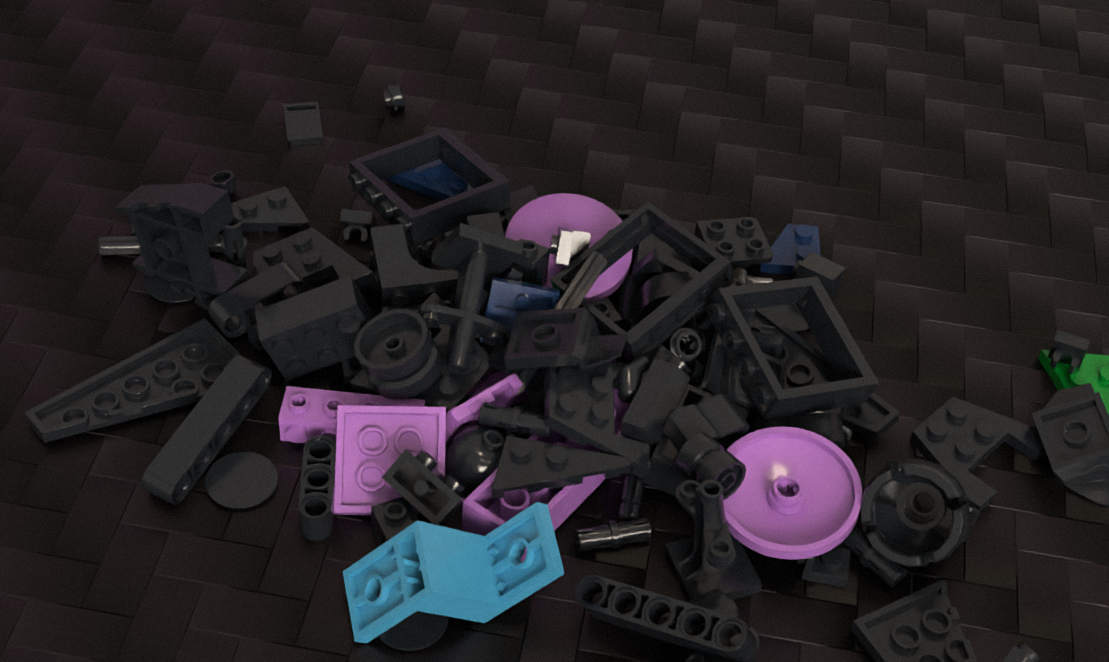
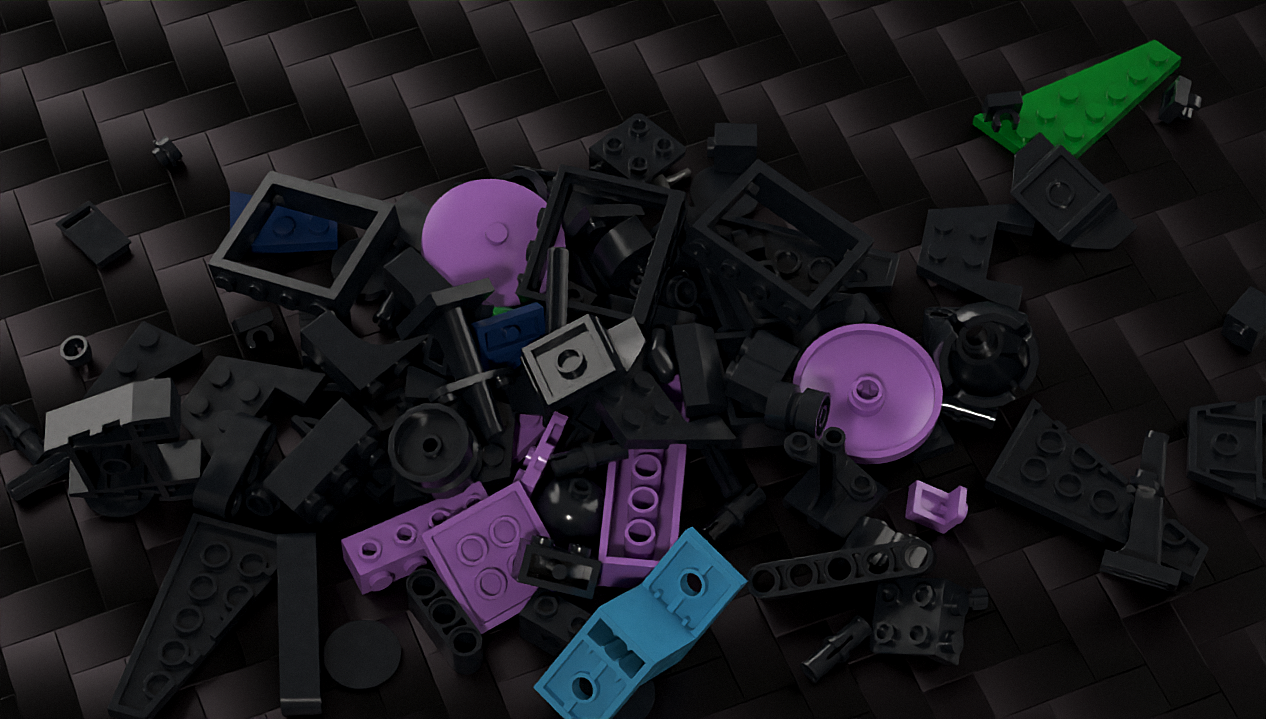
camera: 30 degrees left, 10 degrees up
black wing [491,436,632,499] -> none
black bracket [514,238,550,286] -> none
bracket [549,227,591,266] -> none
dark blue wing [760,224,821,275] -> none
none -> medium lavender bracket [905,480,968,534]

